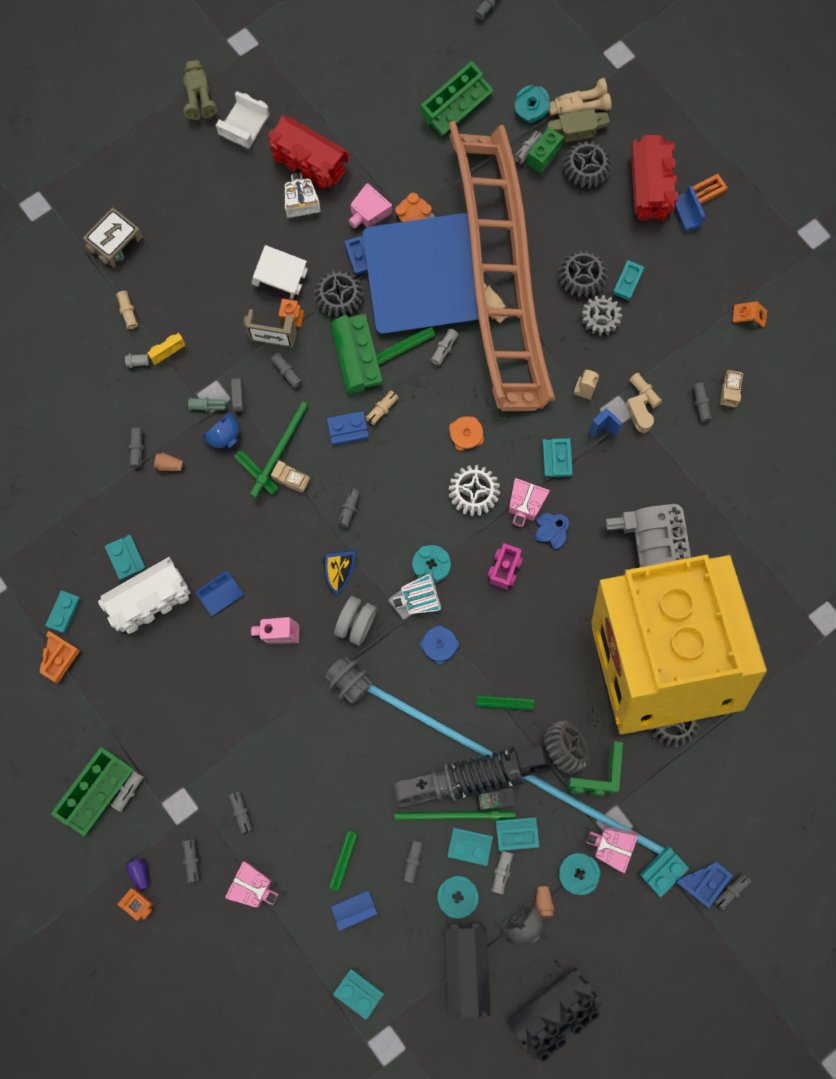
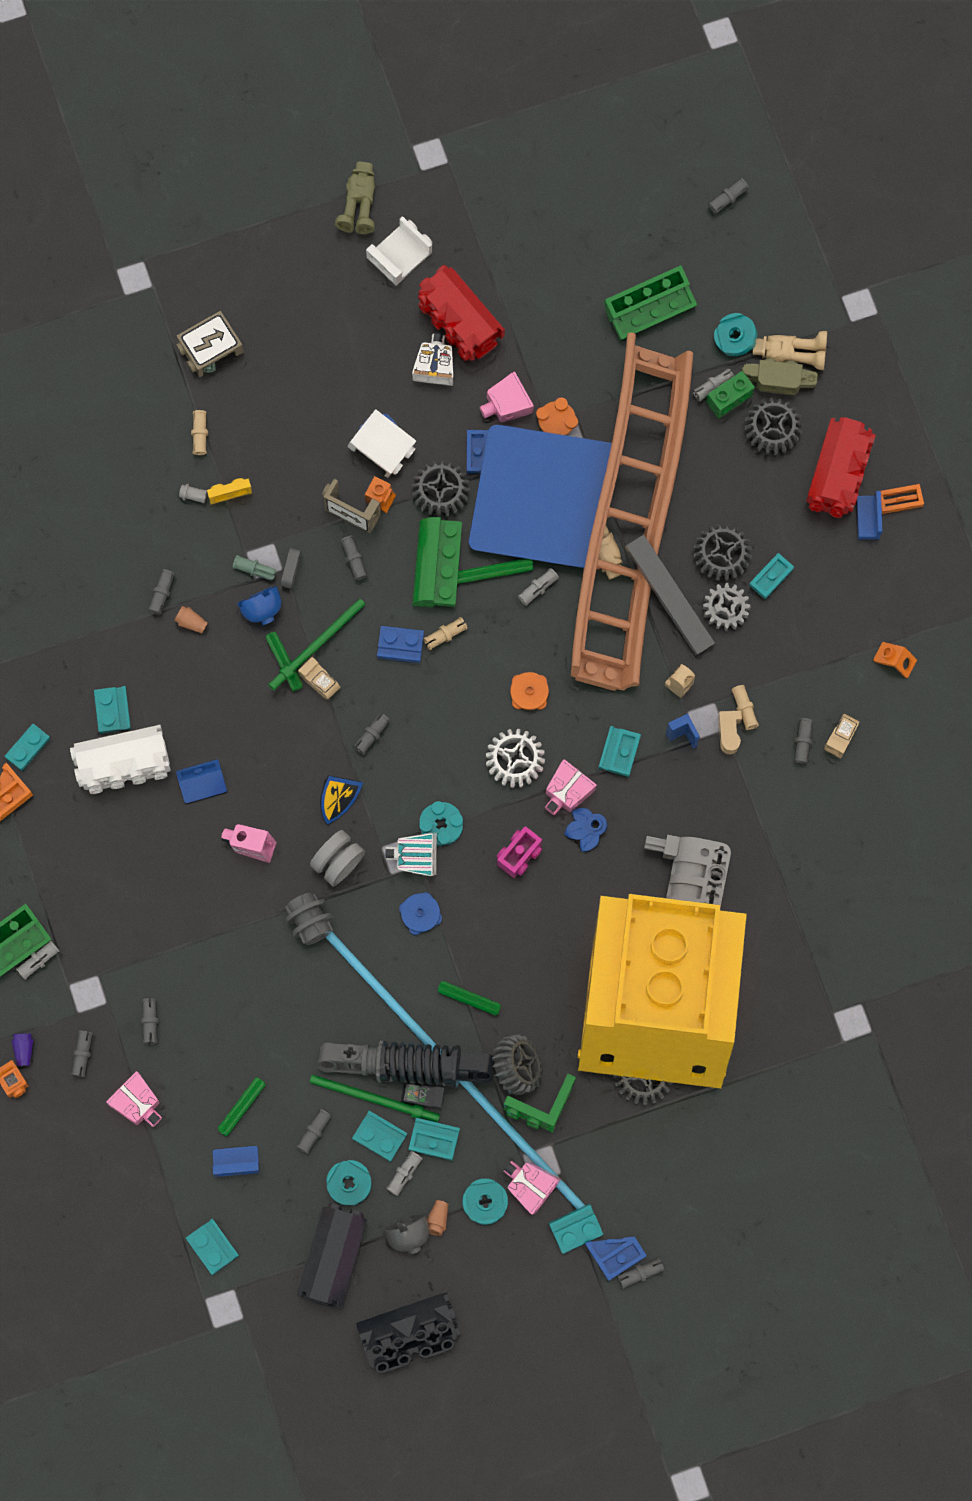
camera: 15 degrees right, 0 degrees up
none -> dark grey tile [625,535,715,655]

